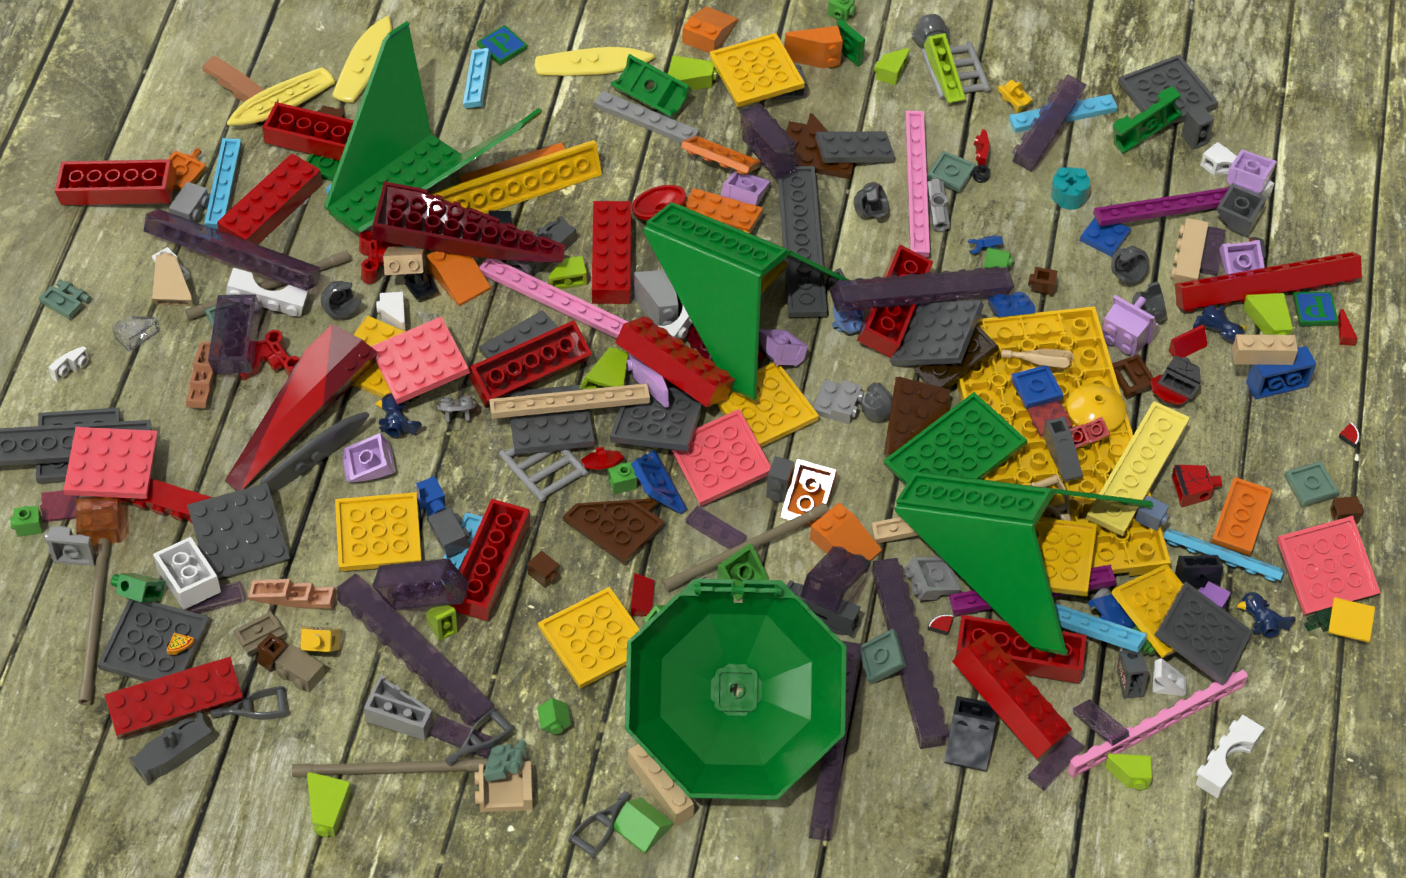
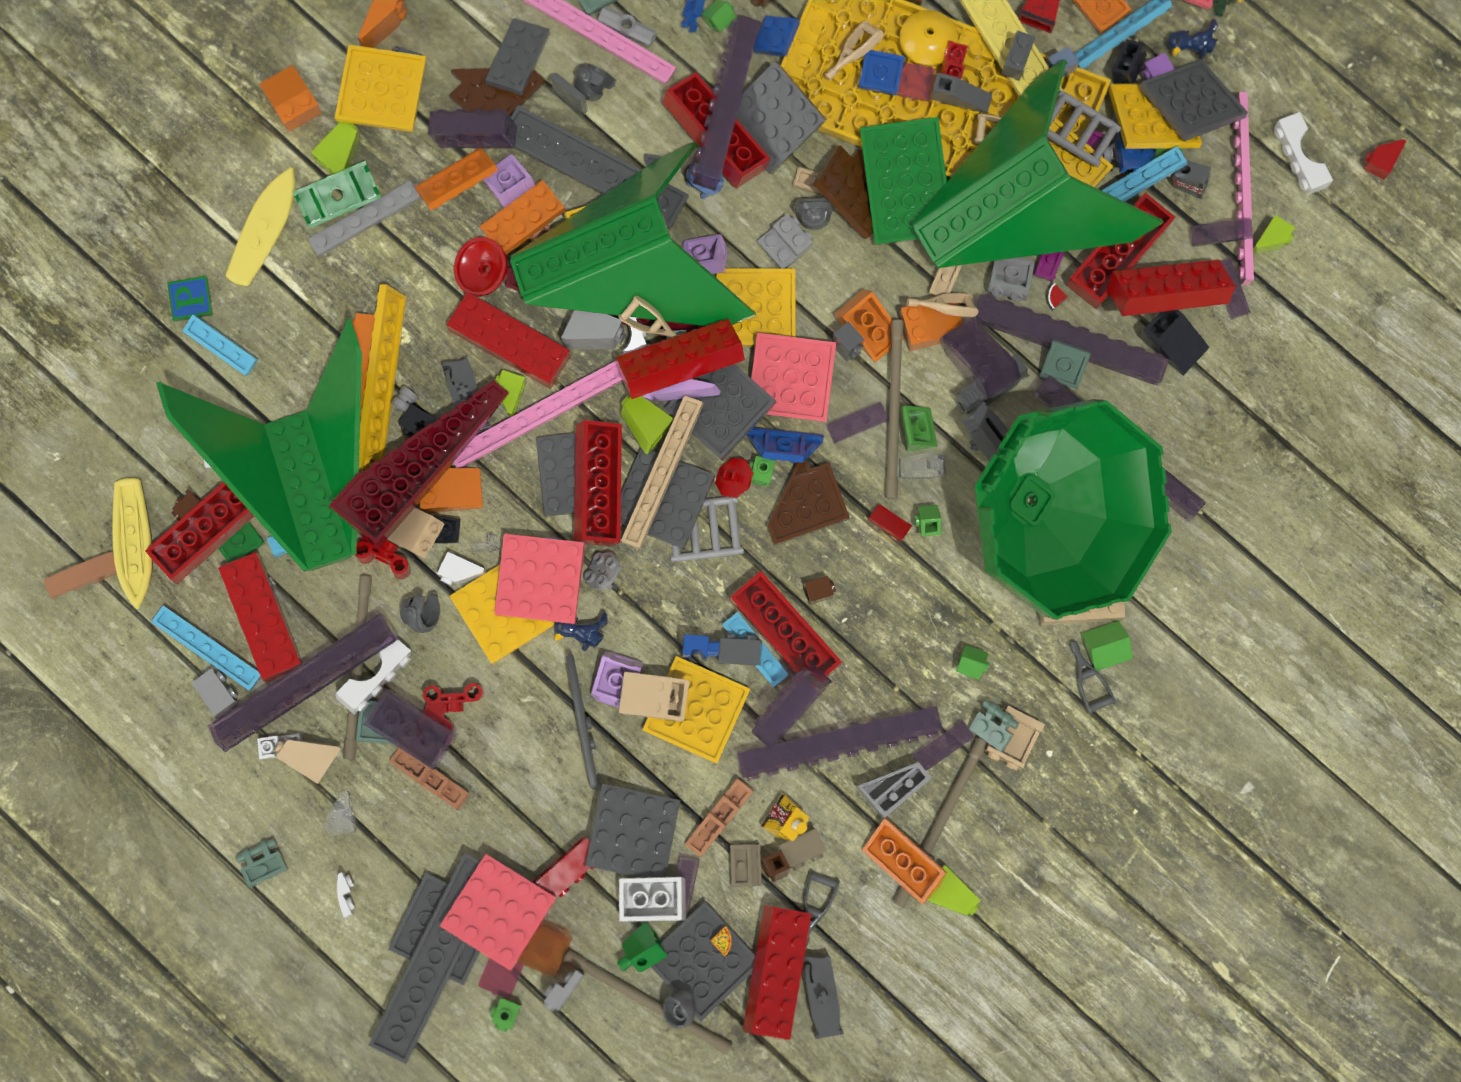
camera: 60 degrees left, 25 degrees up
red brick [54,159,177,205] -> none
orange plate [168,147,207,191] -> none
wedge [225,324,377,491] -> none
light yellow piece [333,16,392,103] -> none
lime slope [426,603,458,642] -> none
dark grey piece [445,708,515,766] -> none
yellow plate [538,587,640,689] -> none
dark brown tile [914,324,1000,389] -> none
white slope [1153,658,1186,696] -> none
none -> light grey wheel [391,386,419,413]
none -> dark grey tile [551,73,587,116]
none -> tan slope [618,672,689,722]
none -> tan piece [619,295,680,338]
none -> dark grey hair [663,989,696,1028]
none -> orange slope [862,818,947,904]
none -> tan piece [906,293,979,317]
none -> dark grey brick [1002,30,1035,81]
none -> light grey bar [1047,90,1121,167]
none -> red slope [1364,139,1407,180]

